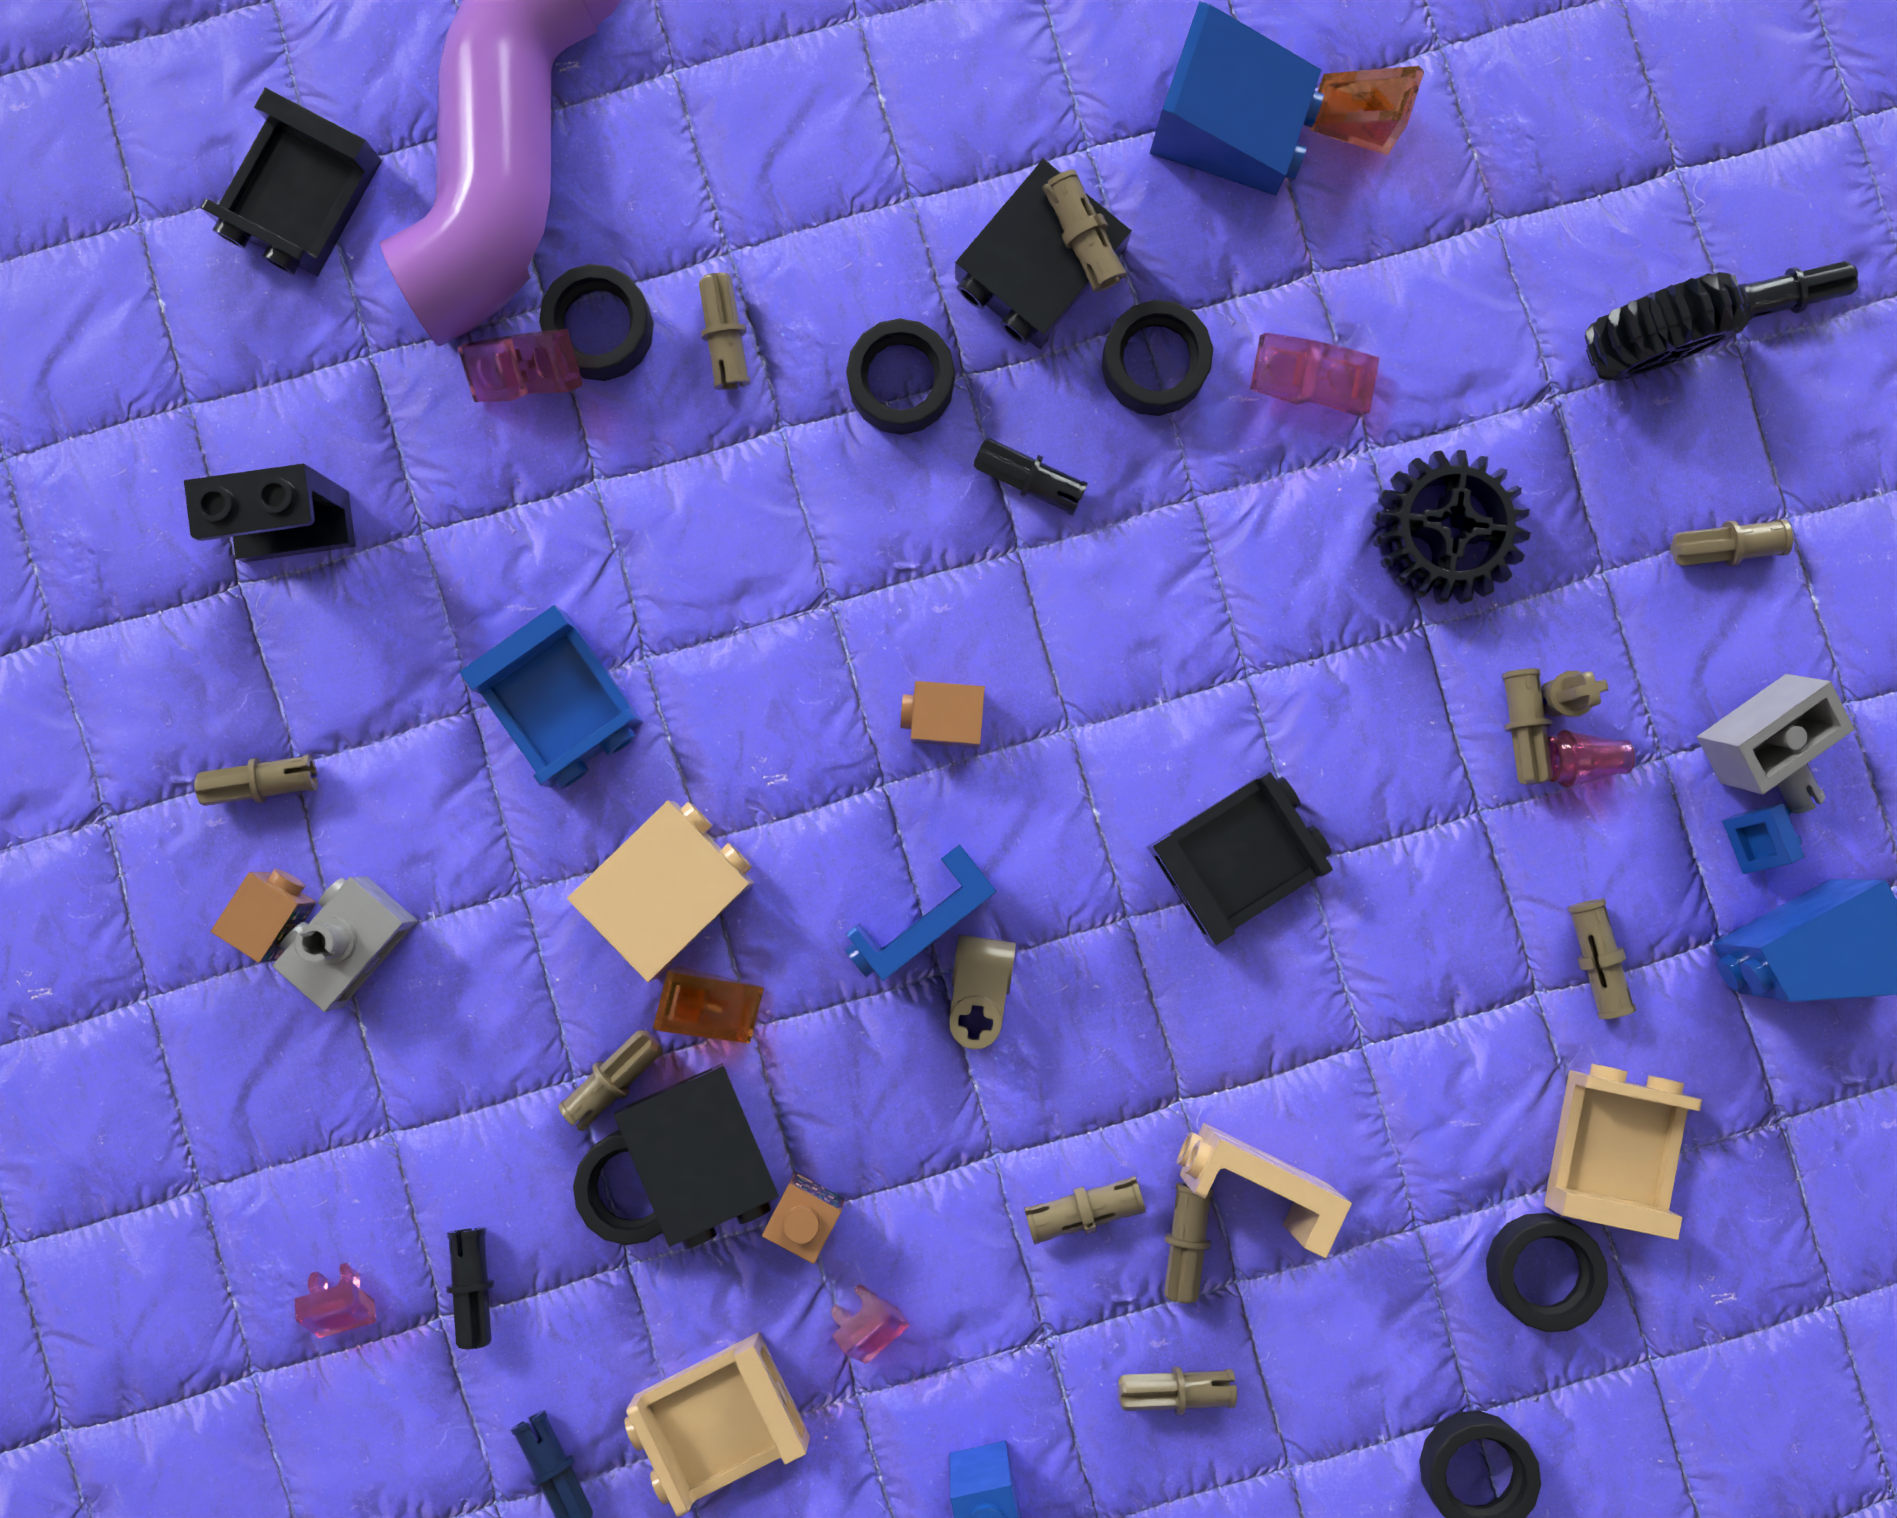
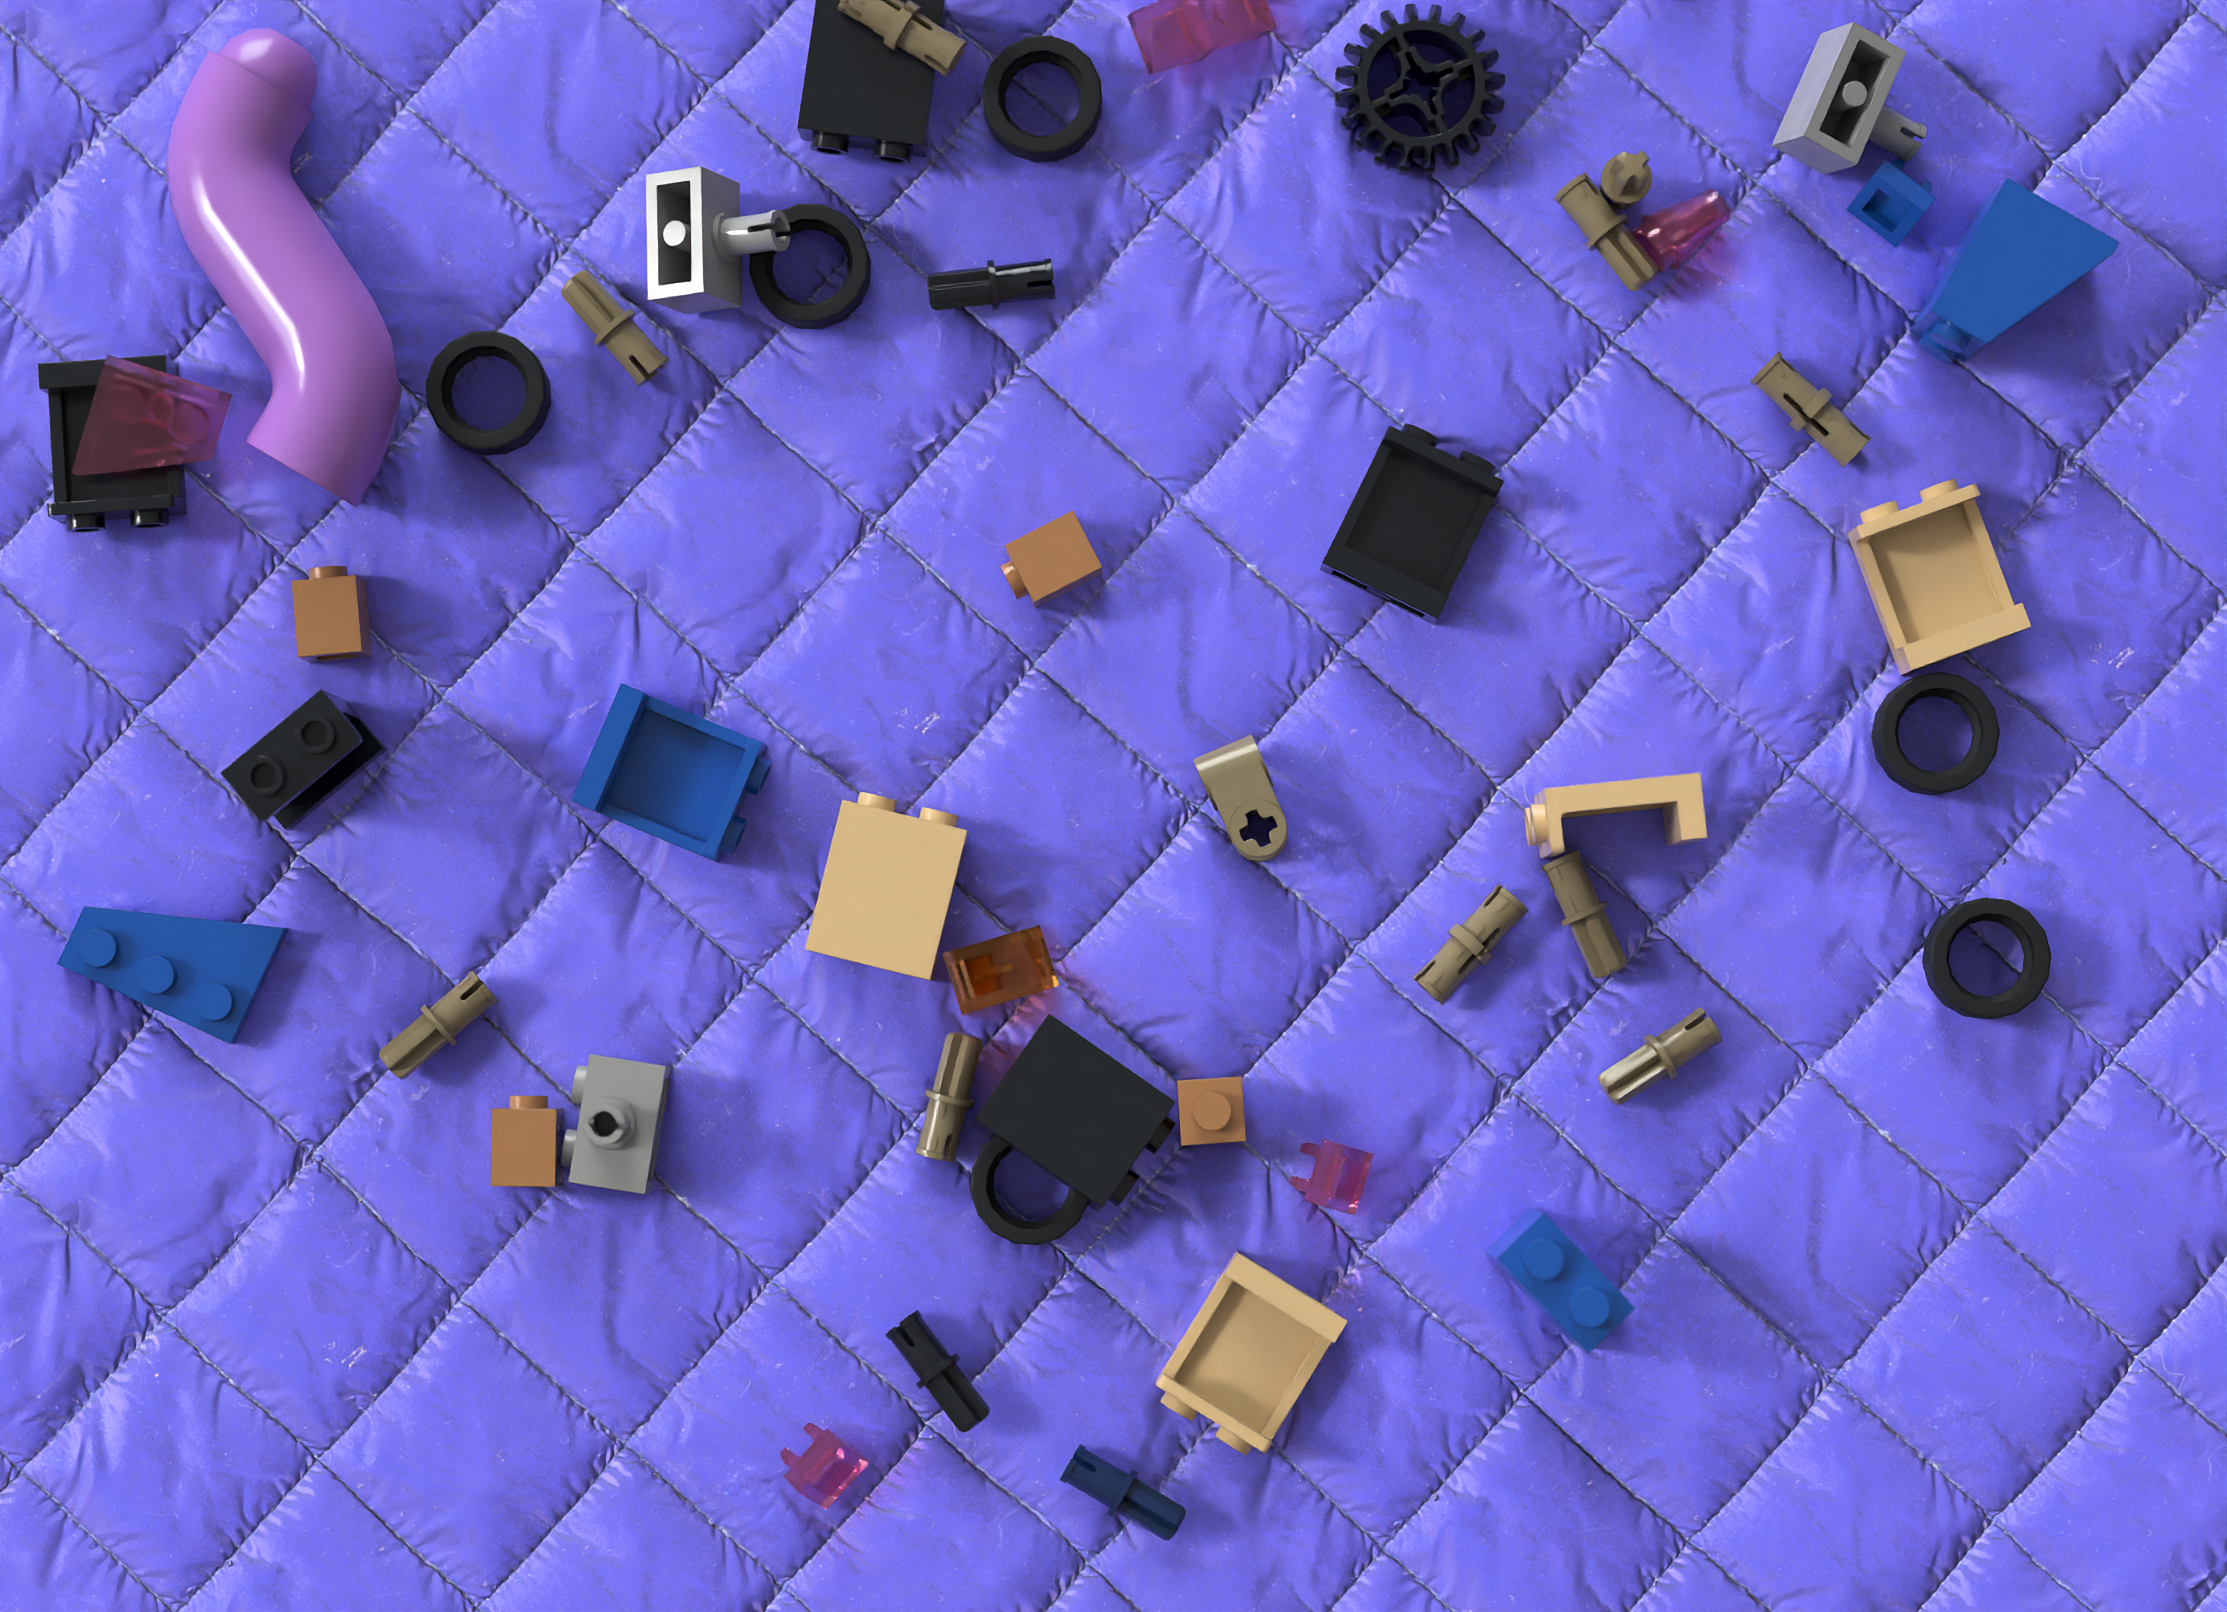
camera: 25 degrees left, 0 degrees up
clear pink slope [457,329,583,402] -> none
blue panel [845,844,997,981] -> none
none -> blue wing [57,906,289,1044]
none -> clear pink wing [71,355,232,476]
none -> medium nougat brick [292,566,372,663]
none -> light grey brick [646,166,790,314]

